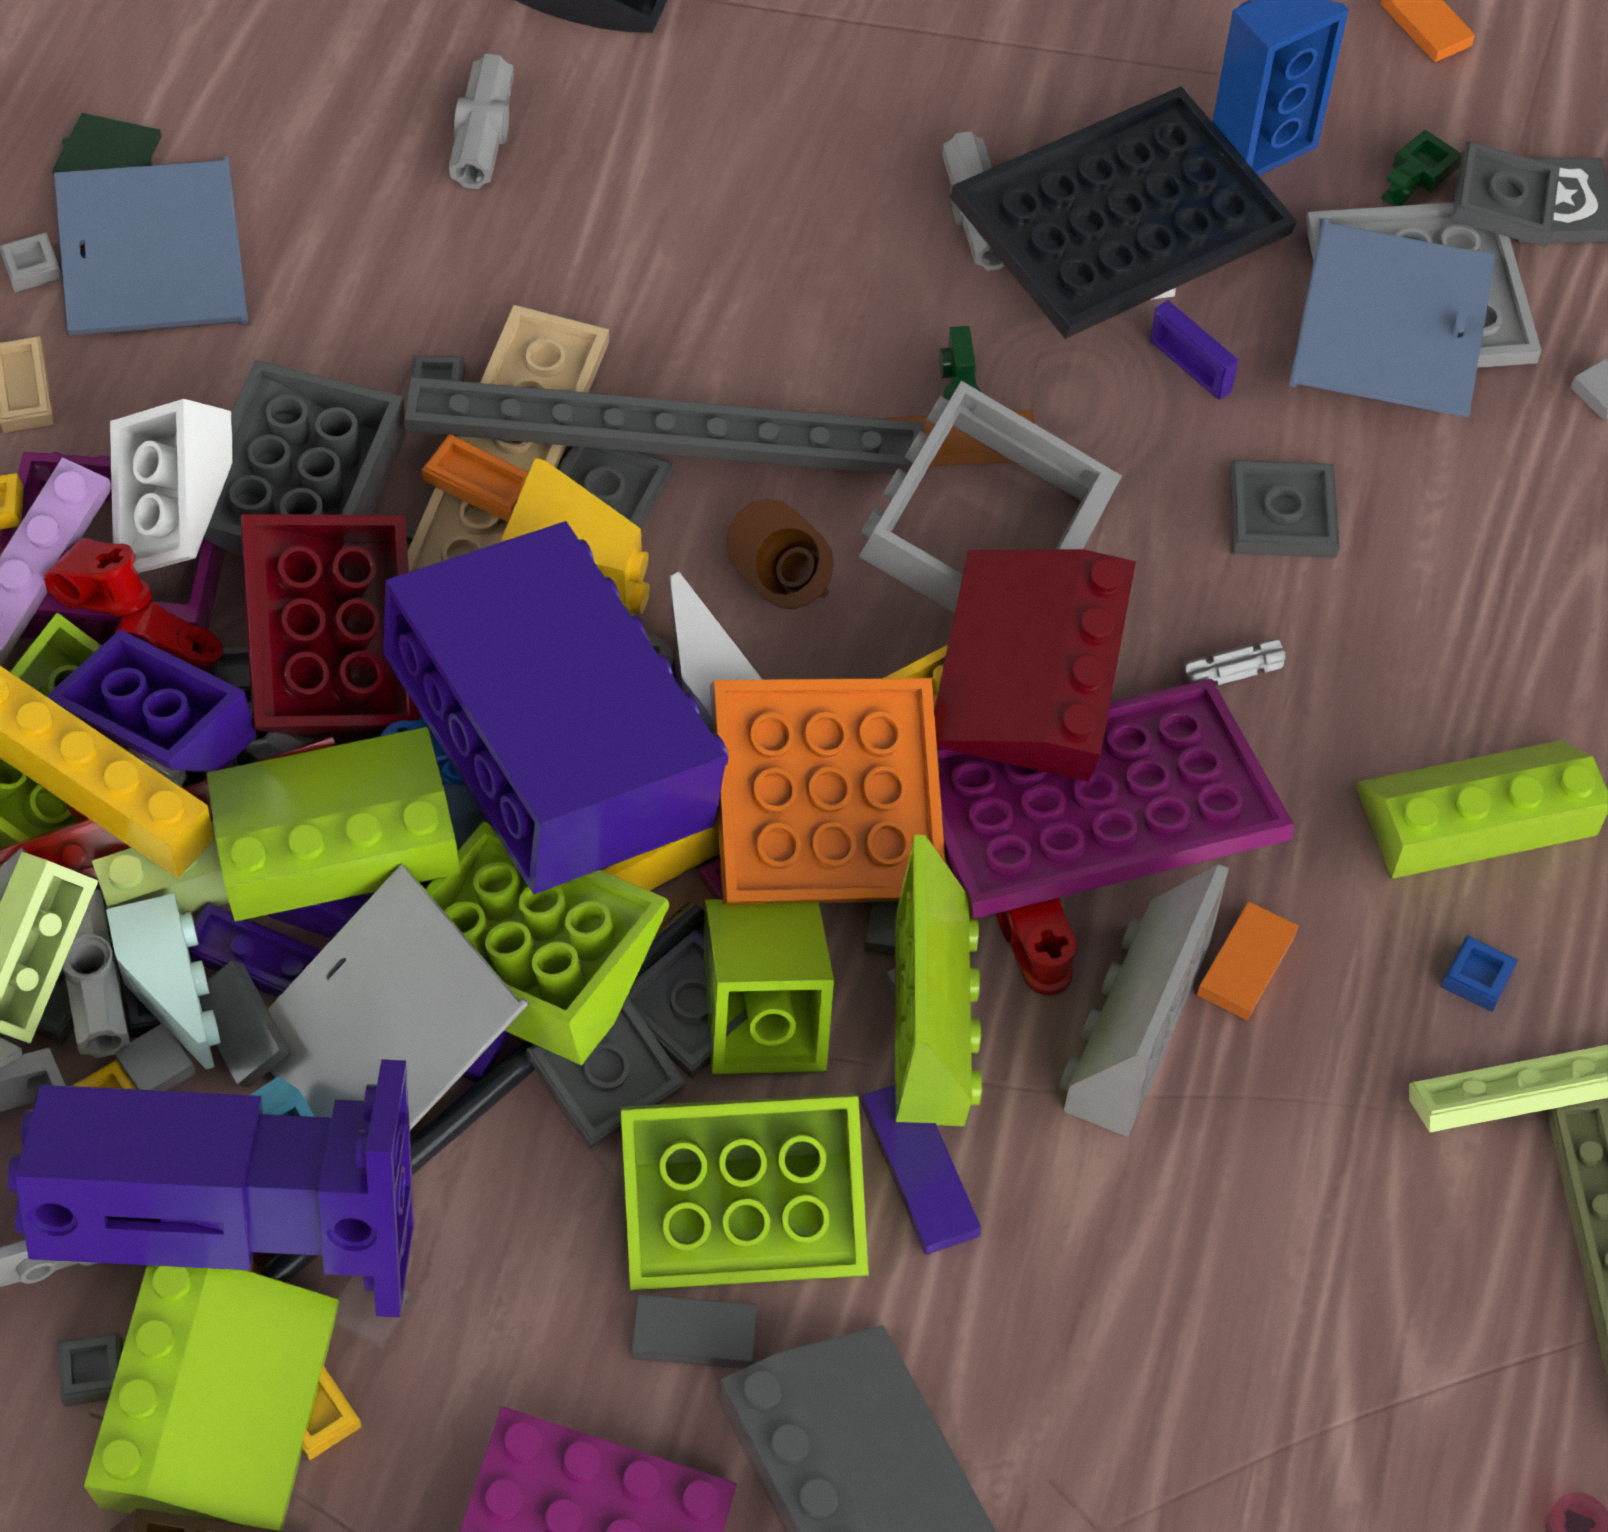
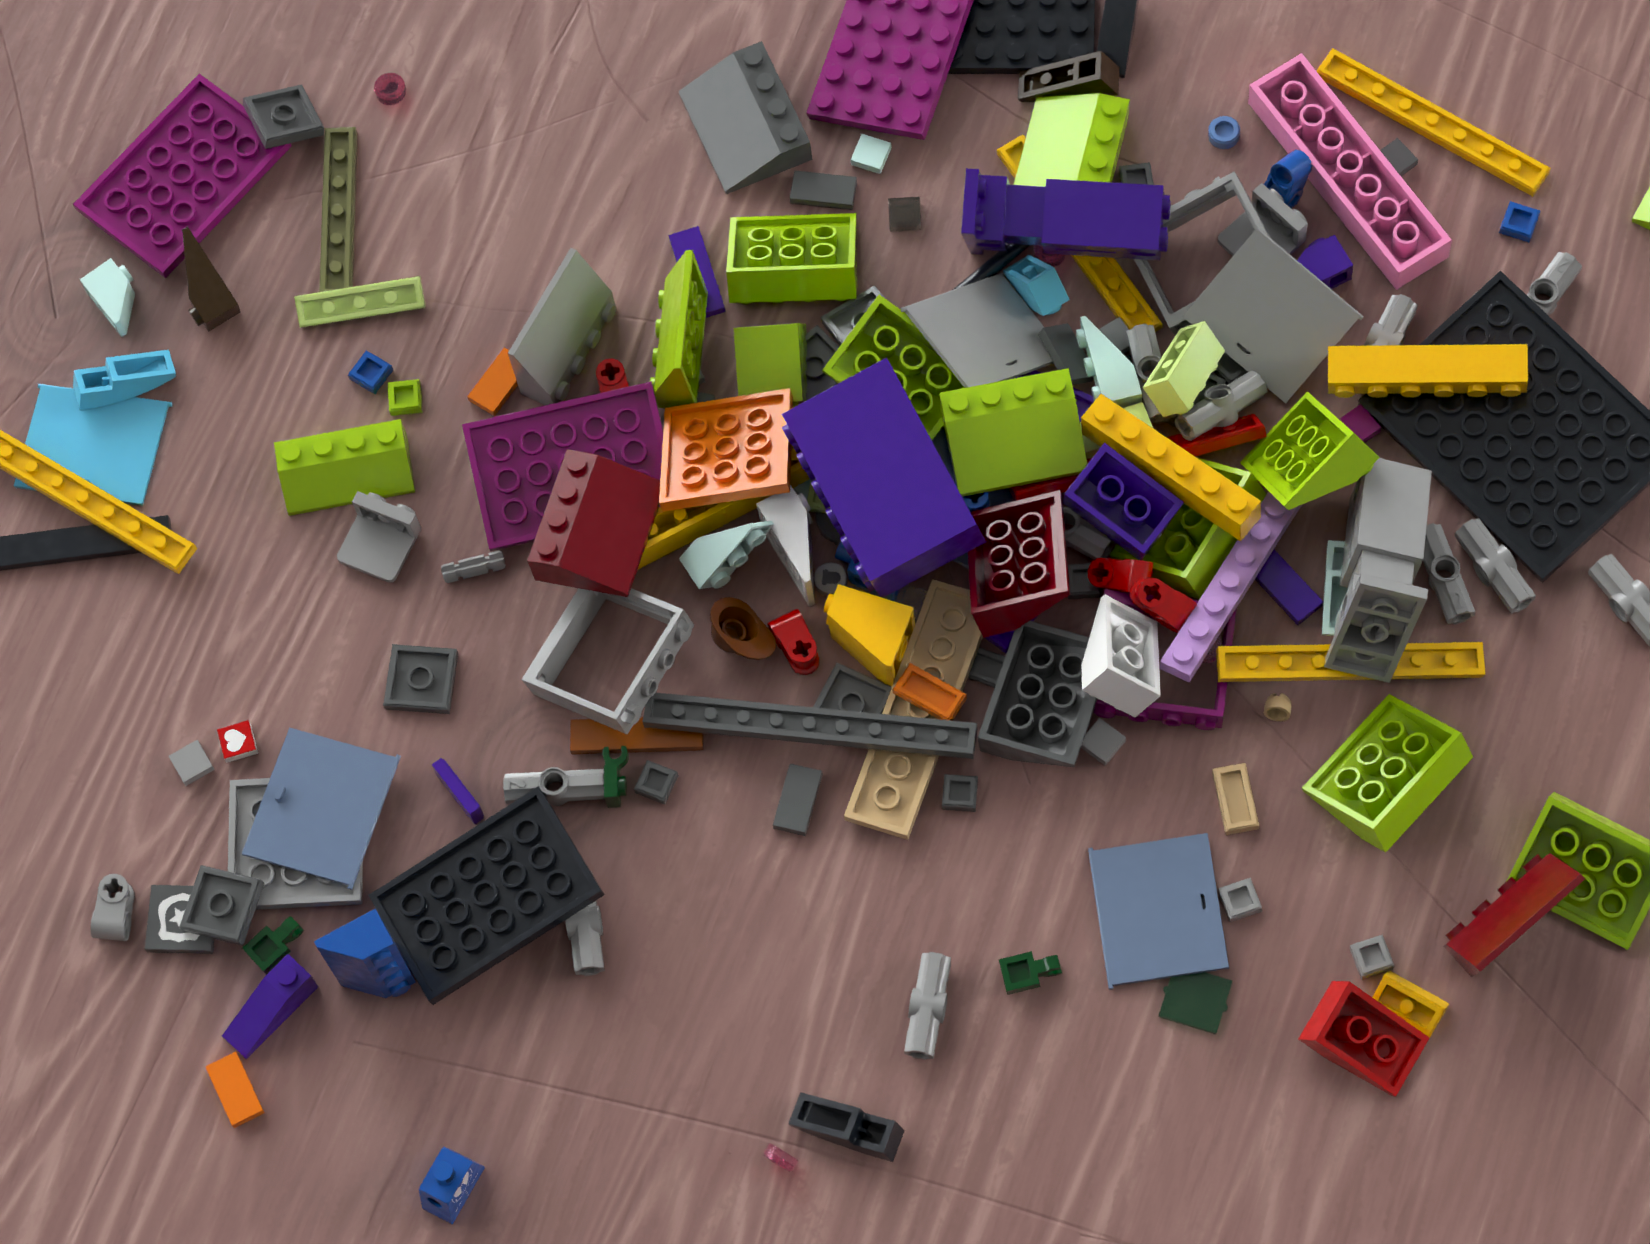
camera: 165 degrees left, 10 degrees up
none -> tile [217,720,258,763]
none -> dark purple slope [222,954,318,1059]
none -> light grey bracket [337,491,422,583]
none -> lime tile [388,379,423,416]
none -> light grey piece [503,767,605,806]
none -> dark grey tile [634,760,679,804]
none -> light aqua slope [679,521,774,589]
none -> red piece [767,608,820,675]
none -> dark grey tile [773,764,823,836]
none -> light aqua tile [851,134,892,174]
none -> clear smoke tile [888,197,921,232]
none -> dark green plate [999,951,1062,995]

